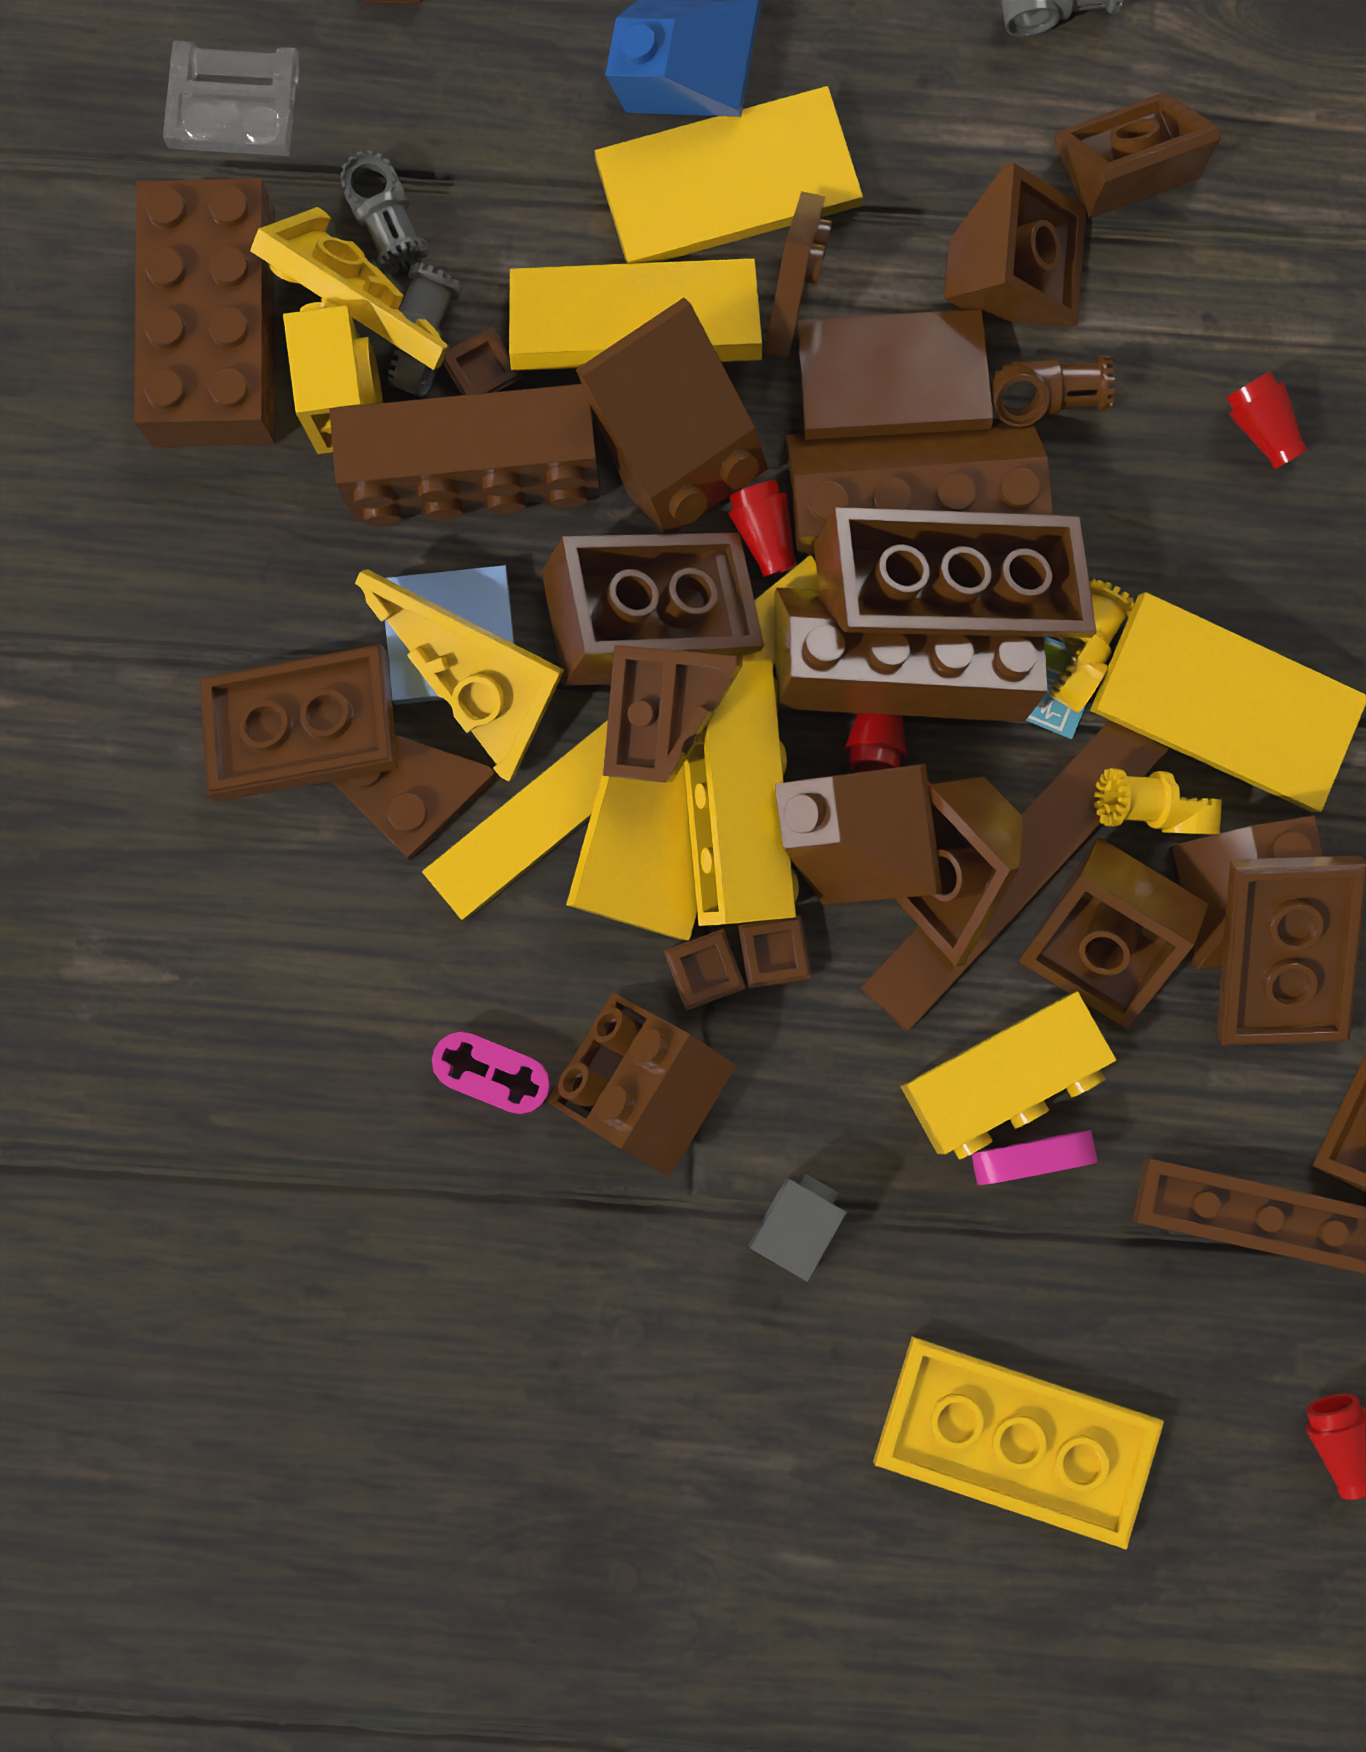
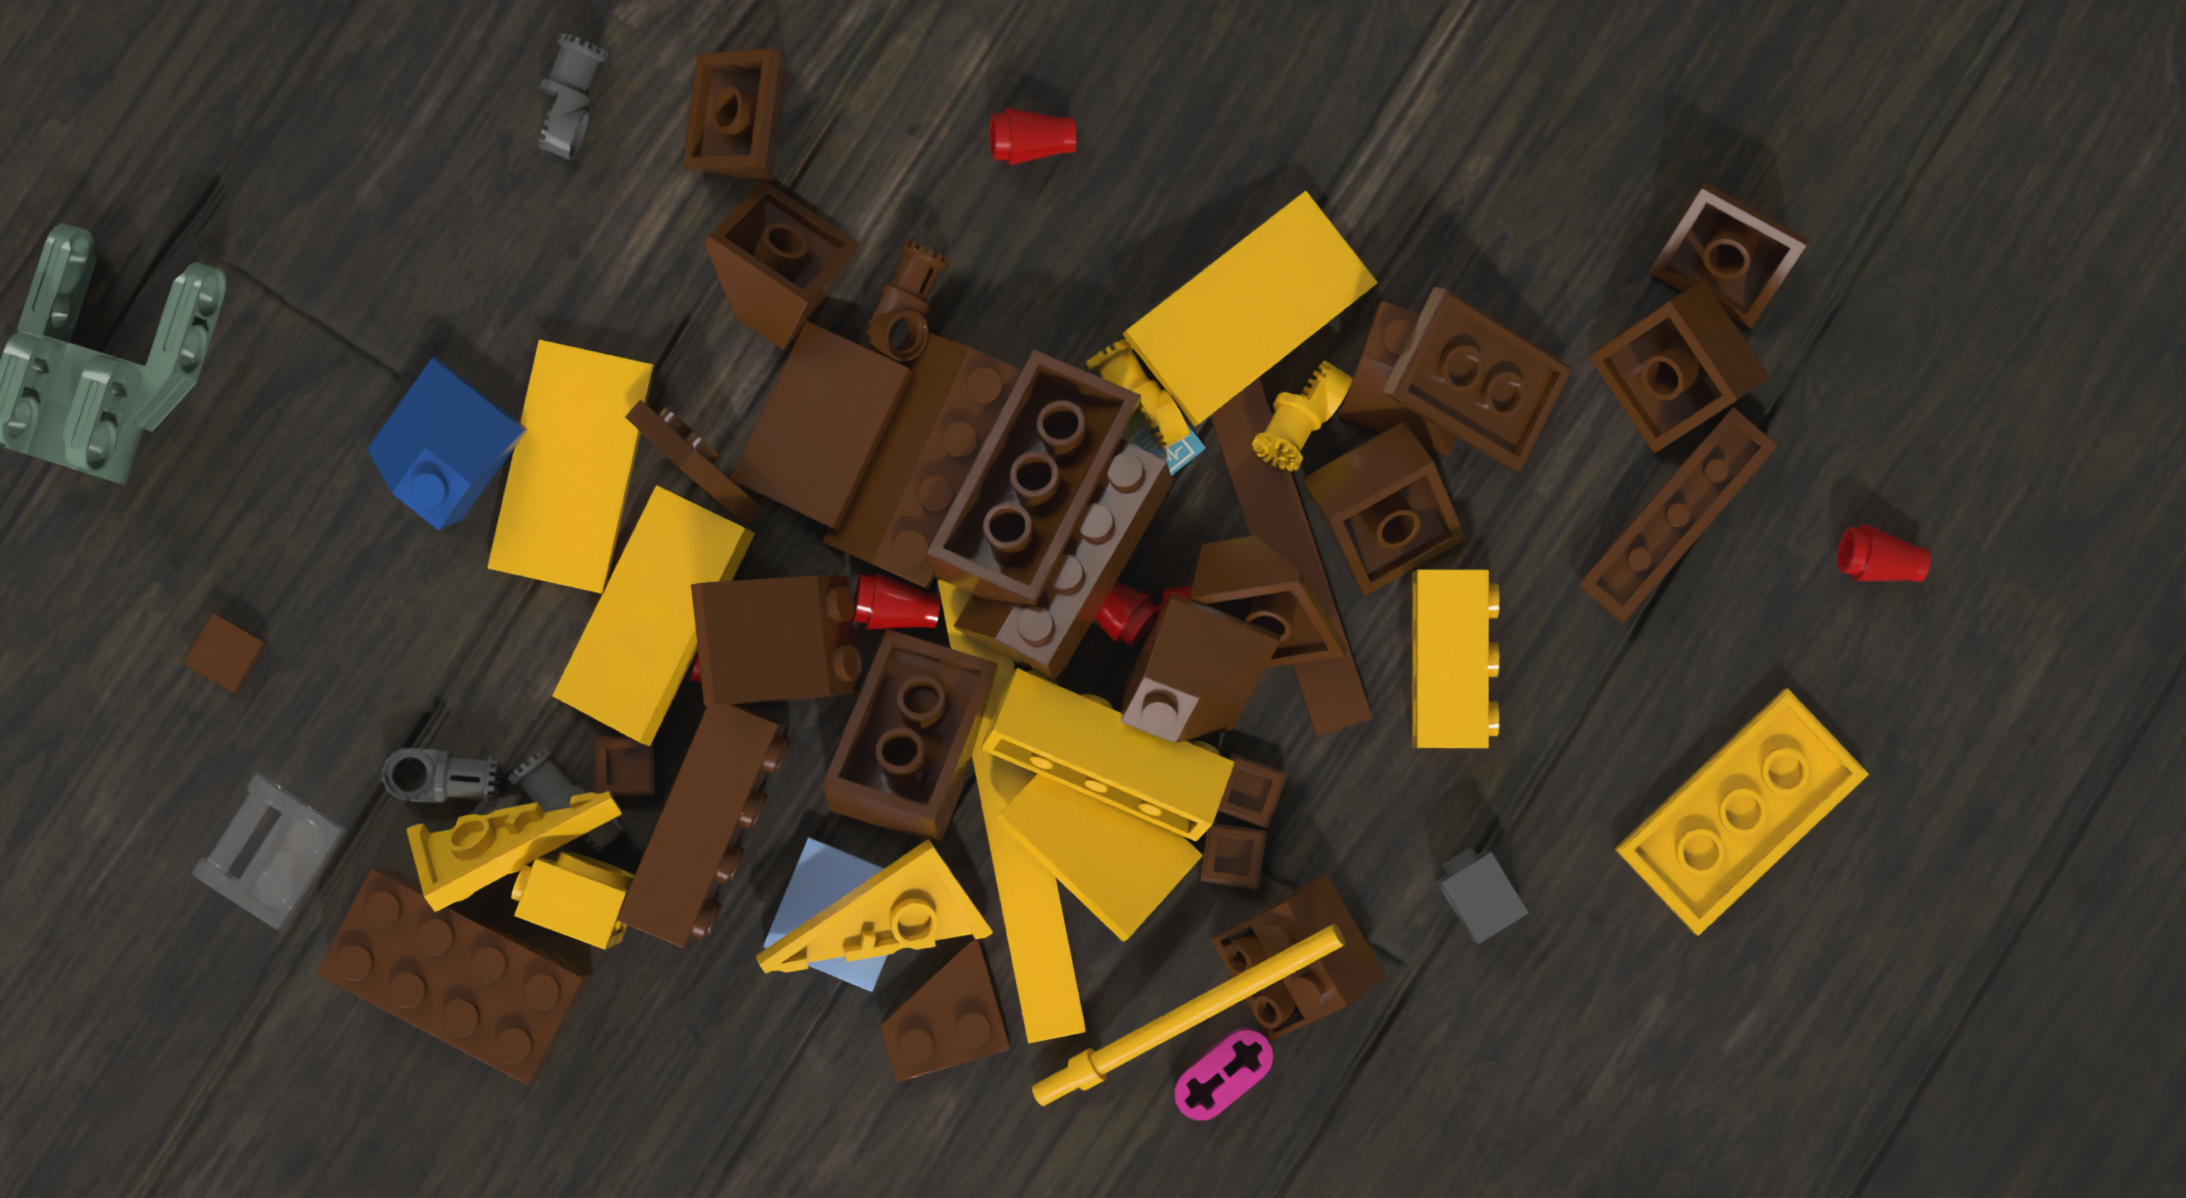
camera: 60 degrees left, 5 degrees up
reddish brown tile [200,644,399,802] -> none
reddish brown wing [603,645,743,783] -> none
dark pink beam [971,1130,1098,1185] -> none
none -> yellow bar [1032,924,1345,1106]

